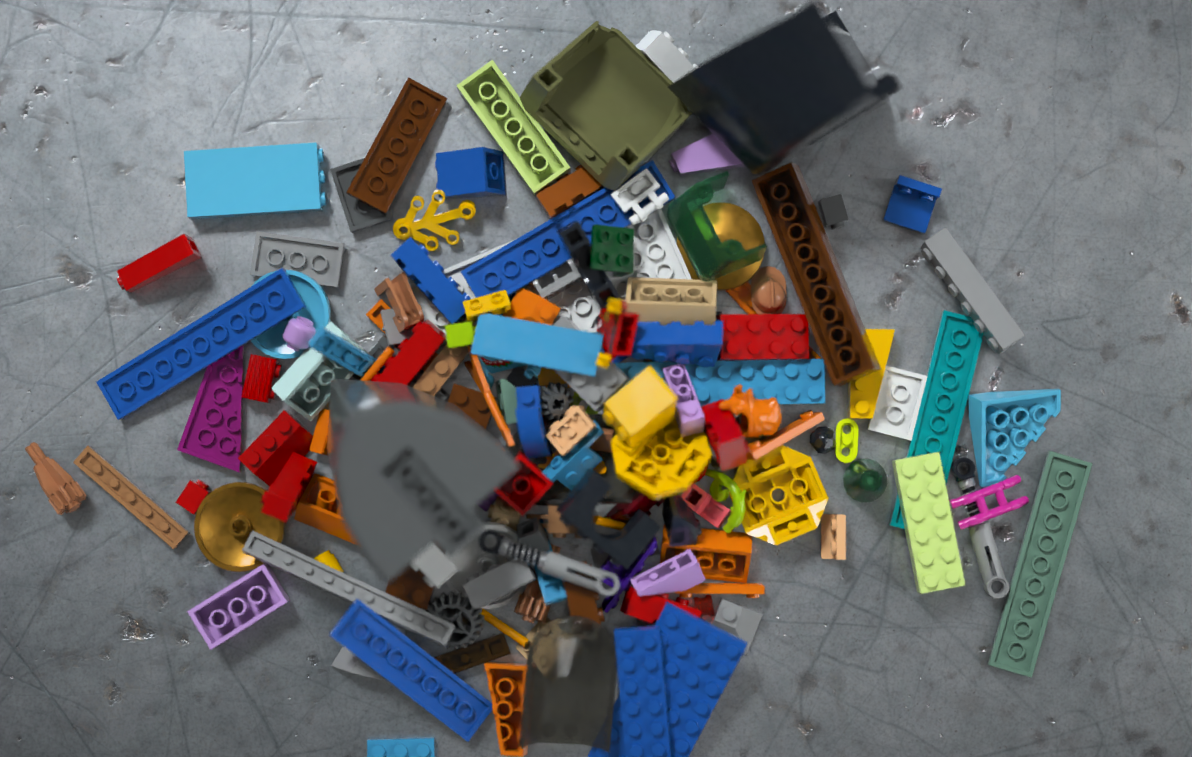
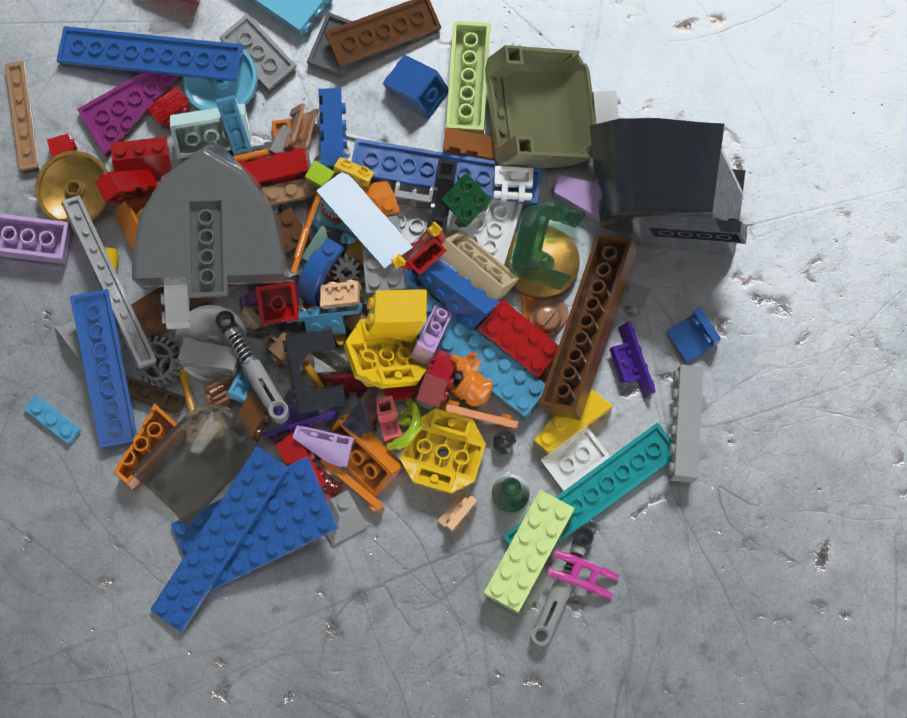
camera: 35 degrees right, 10 degrees down
lavender head [283,316,316,351] -> none
yellow plant [393,190,476,251] -> none
neon yellow plate [834,418,858,463] -> none
medium azure slope [969,389,1061,487] -> none
sand green plate [987,451,1093,678] -> none
none -> dark purple bracket [609,321,656,398]

